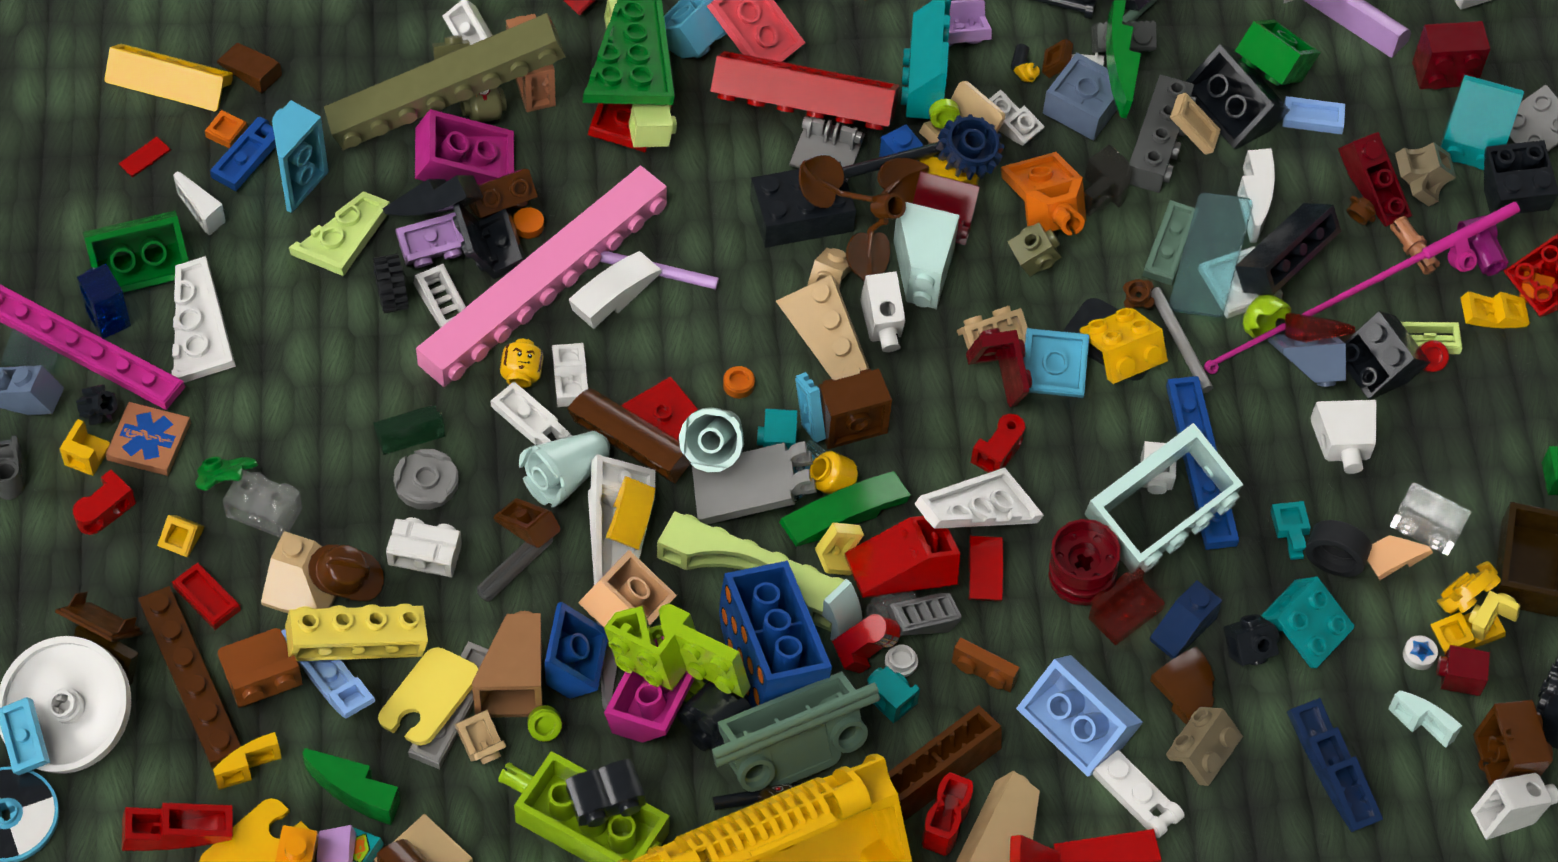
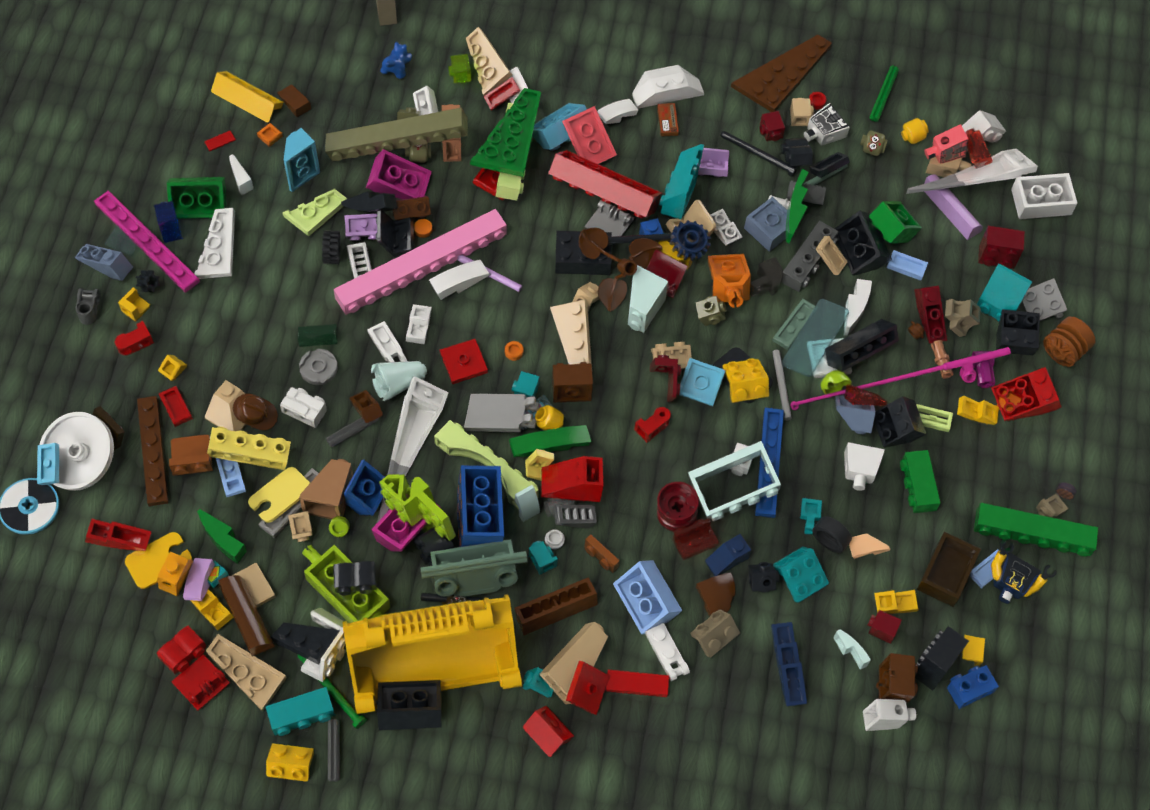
camera: 15 degrees right, 5 degrees up
reddish brown piece [55,591,143,642] -> none
nougat tile [105,402,191,476] -> none
green plate [195,456,258,491] -> none
blue plate [210,116,276,191] -> none
yellow slope [213,732,282,790] -> none
clear brick [222,470,302,538] -> none
yellow head [500,338,543,388] -> none
reddish brown brick [567,389,691,484] -> none
light nougat brick [578,550,677,627] -> none
yellow slope [605,476,655,550] -> none
light aqua cone [679,407,744,472] -> none
medium azure tile [795,372,826,443] -> none
red leg [832,614,901,674] -> none
white torso [860,271,905,352] -> none
white wing [915,468,1044,529] -> none
red brick [922,772,973,856] -> none
lime tile [929,99,960,129] -> none
red slope [968,536,1003,601] -> none
arm [1011,44,1040,82] -> none
reddish brown tile [1042,39,1073,78] -> none
reddish brown plate [1123,279,1155,309] -> none
clear brick [1390,482,1471,556] -> none
white tile [1403,635,1438,670] -> none
red tile [1419,340,1449,372] -> none
yellow plate [1437,561,1501,614] -> none
light yellow bracket [1468,591,1520,641] -> none
none -> green brick [900,450,940,513]

